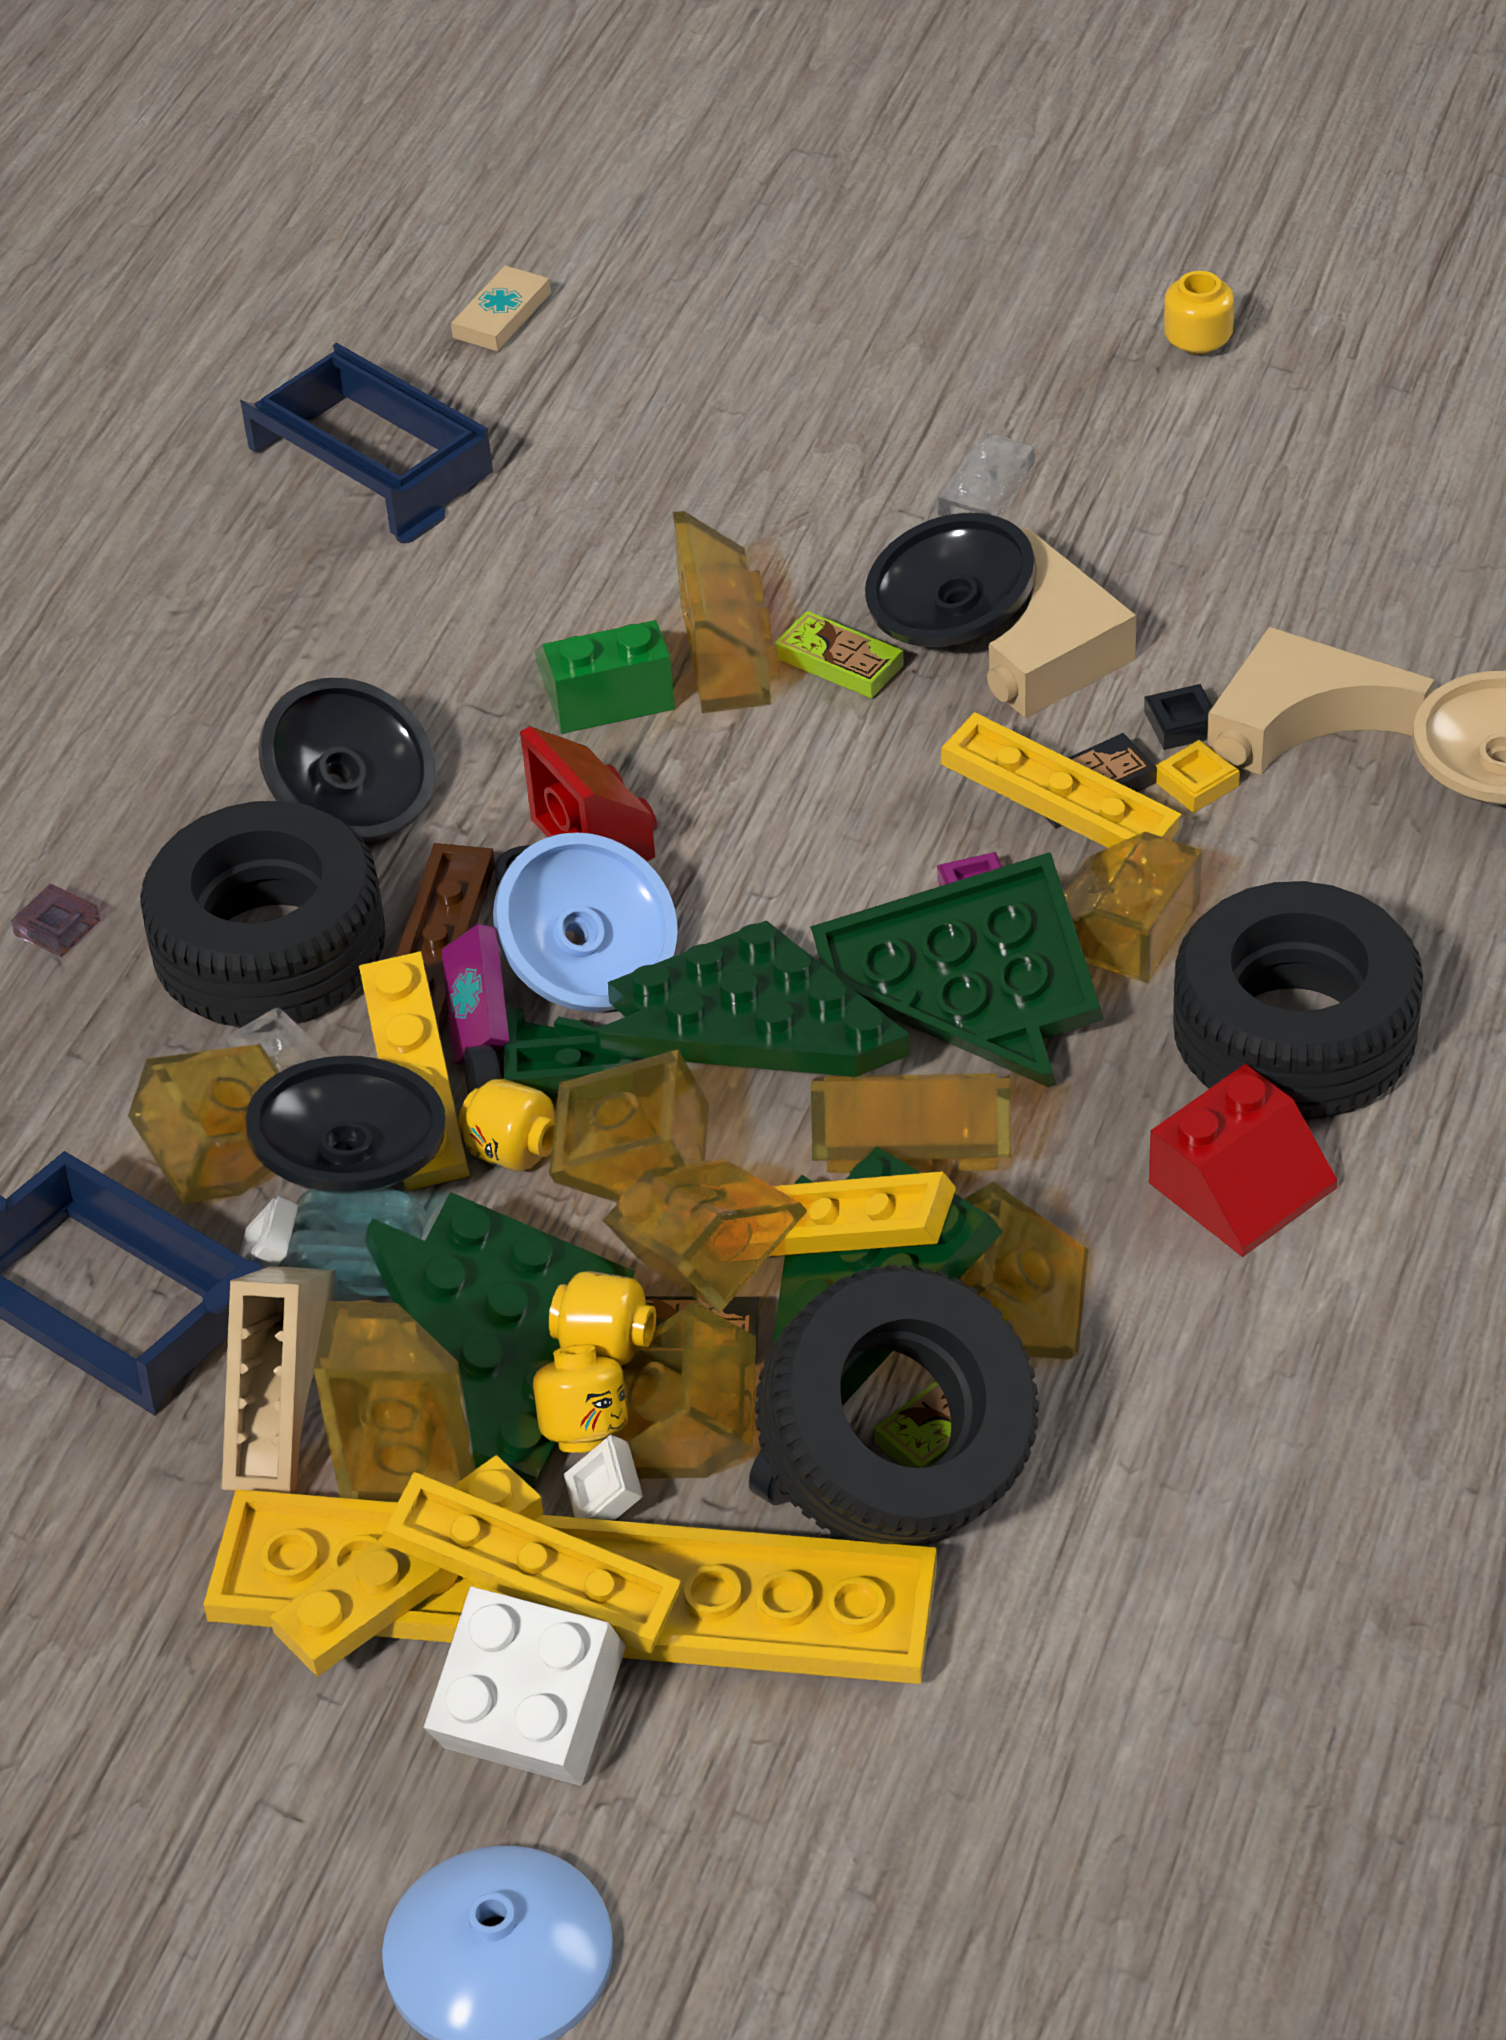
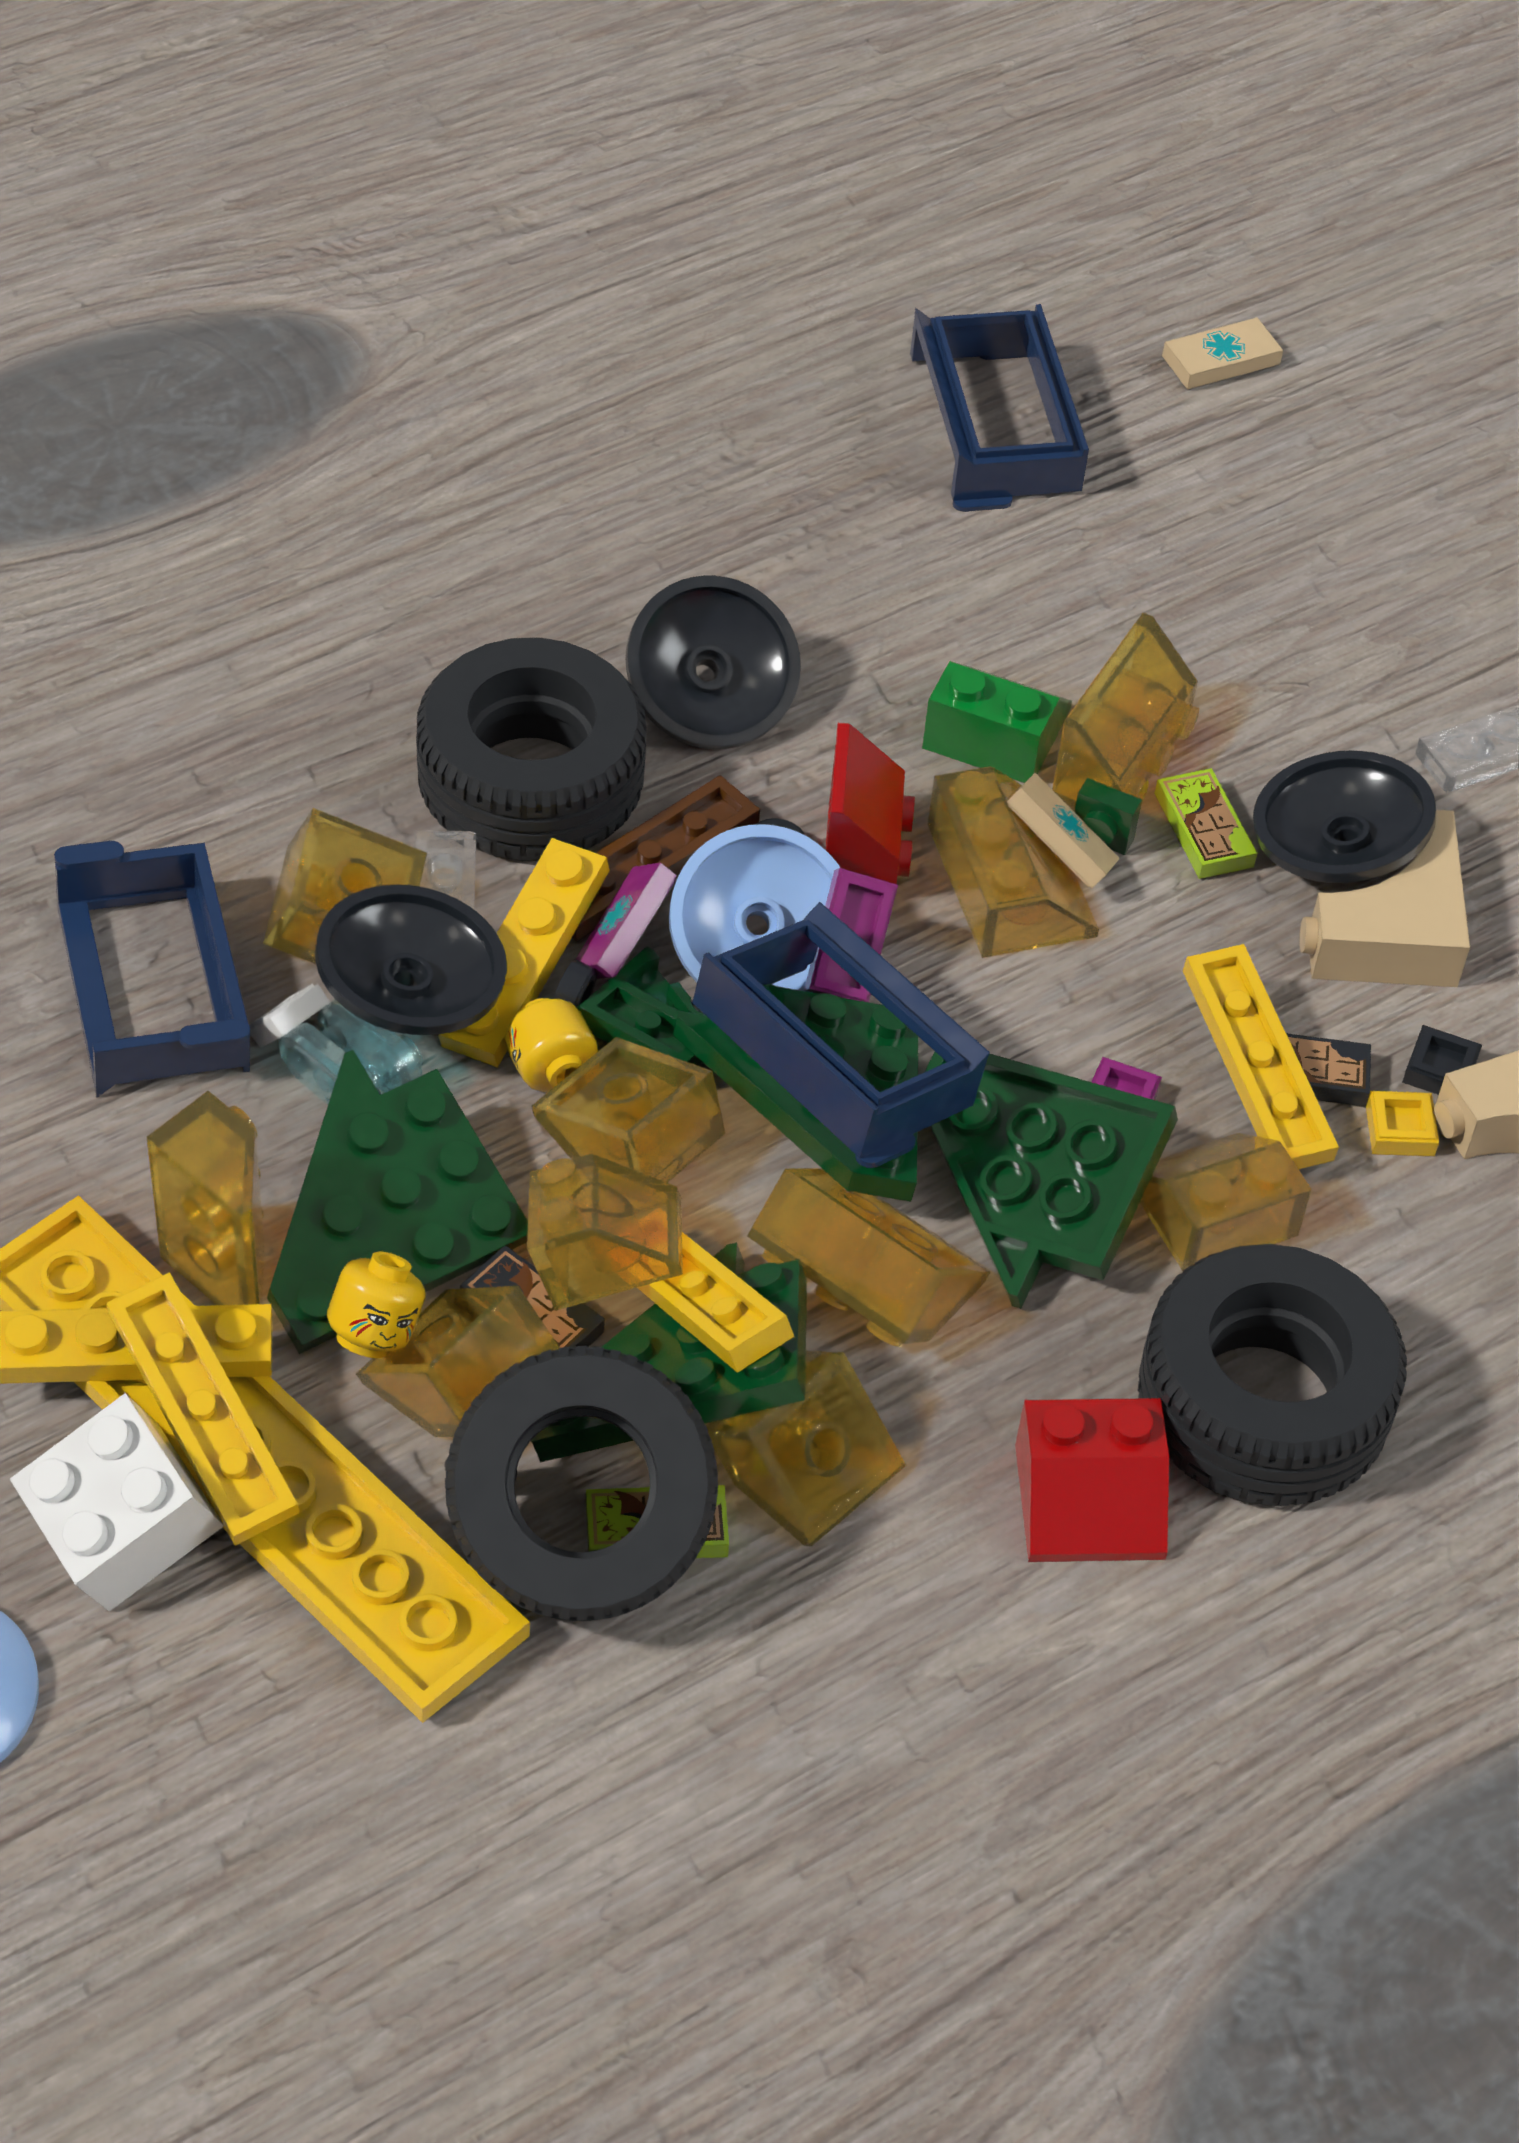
camera: 30 degrees right, 5 degrees up
tile [11,883,100,958] -> none
tan arch [222,1266,336,1494] -> none
yellow head [549,1271,656,1366] -> none
white tile [564,1435,643,1521] -> none
none -> dark blue piece [692,902,990,1168]
none -> magenta tile [804,868,898,1002]
none -> clear yellow slope [927,766,1099,958]
none -> tan tile [1007,773,1119,888]
none -> dark green plate [1074,777,1142,855]

